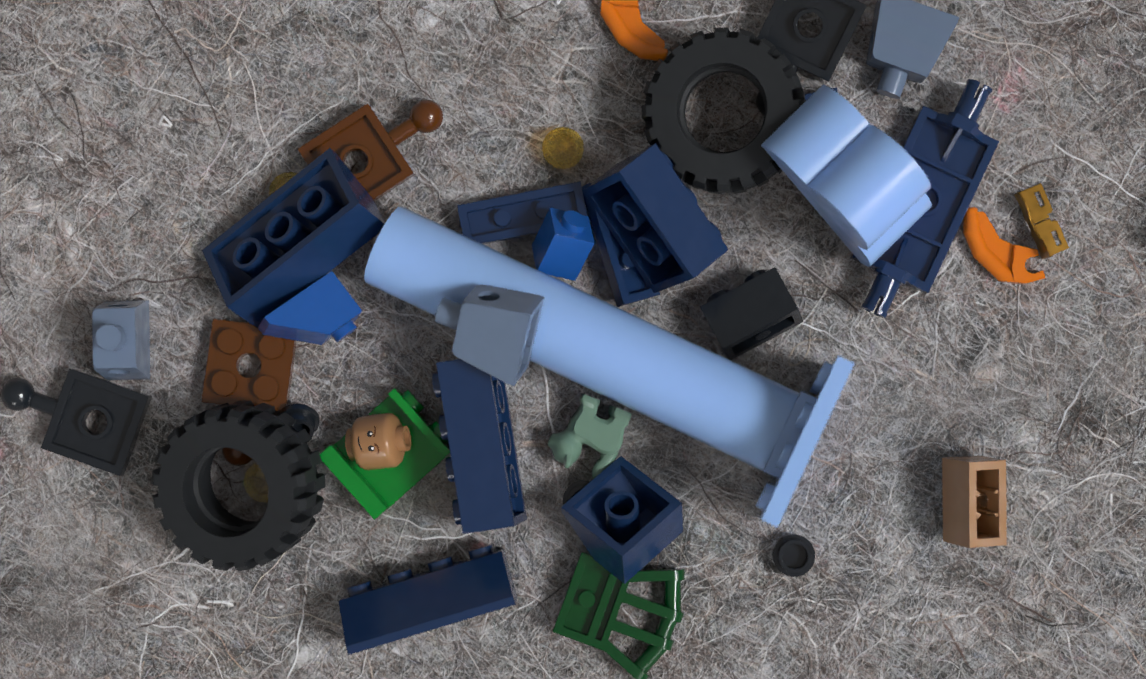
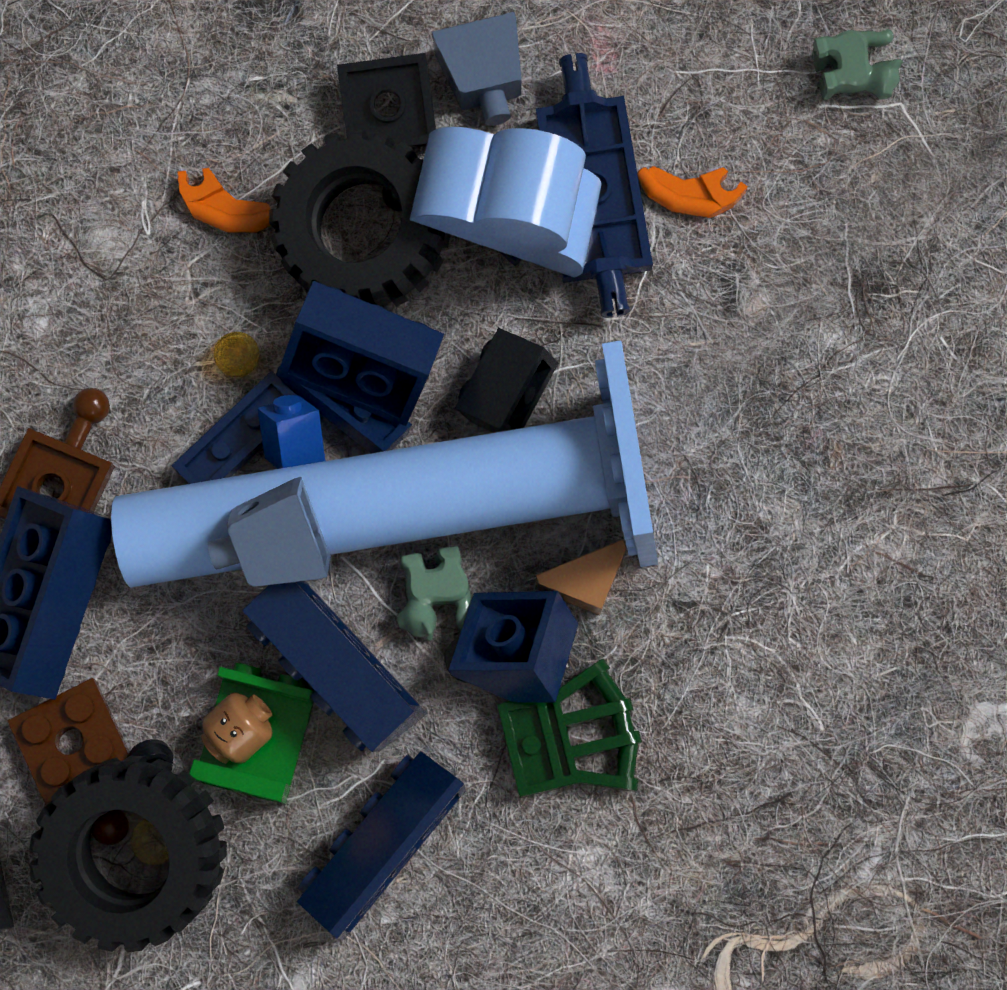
camera: 30 degrees left, 10 degrees down
blue slope [258,271,362,345] -> none
black plate [773,534,815,577] -> none
medium nougat brick [942,455,1007,548] -> none
pearl gold piece [1014,183,1069,259] -> none
none -> medium nougat slope [535,540,626,616]

